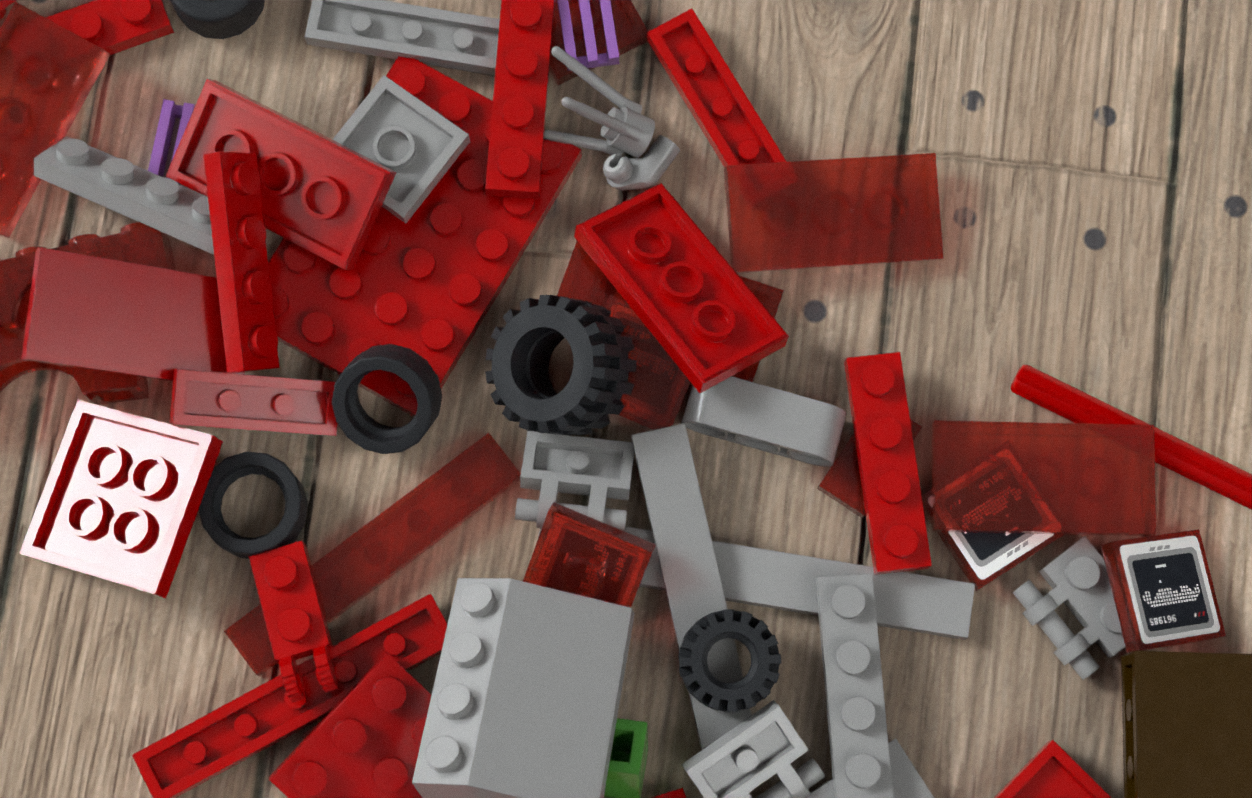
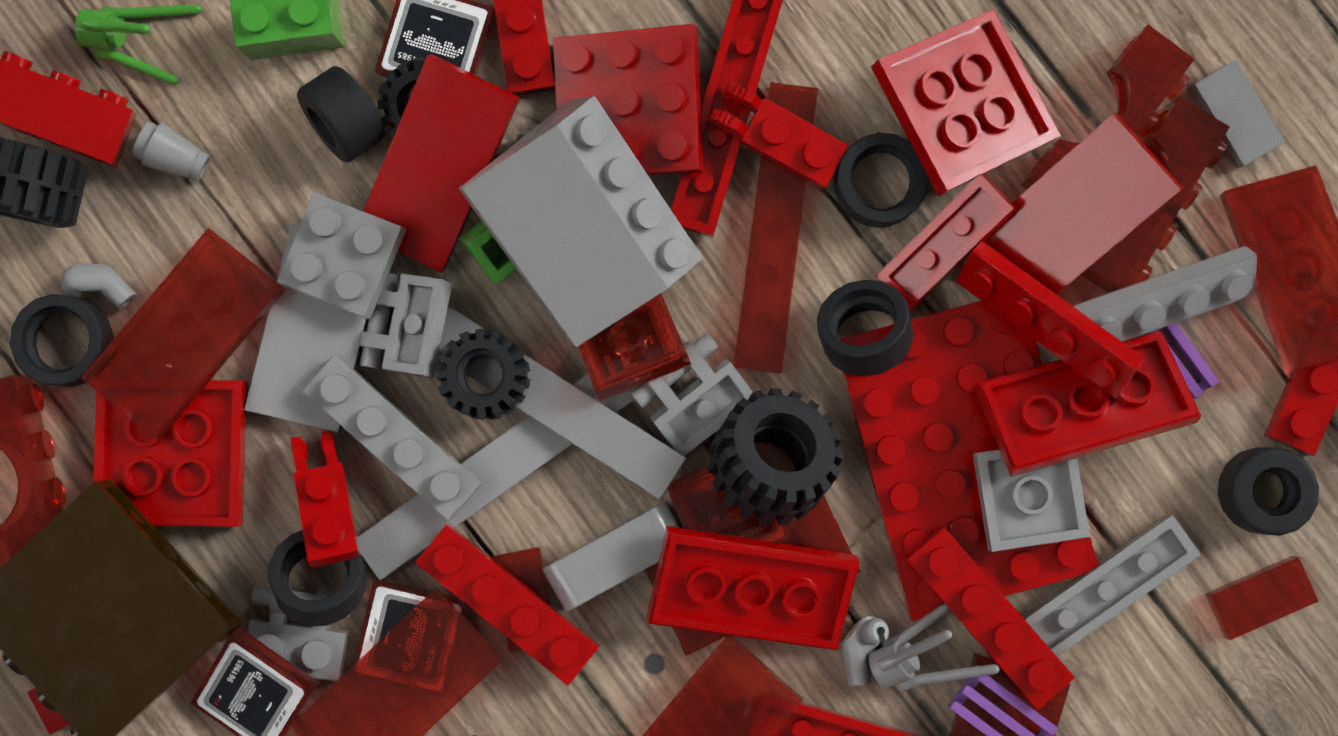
camera: 140 degrees right, 10 degrees up
none -> black tyre [268,530,366,626]
none -> red hinge [291,430,360,568]

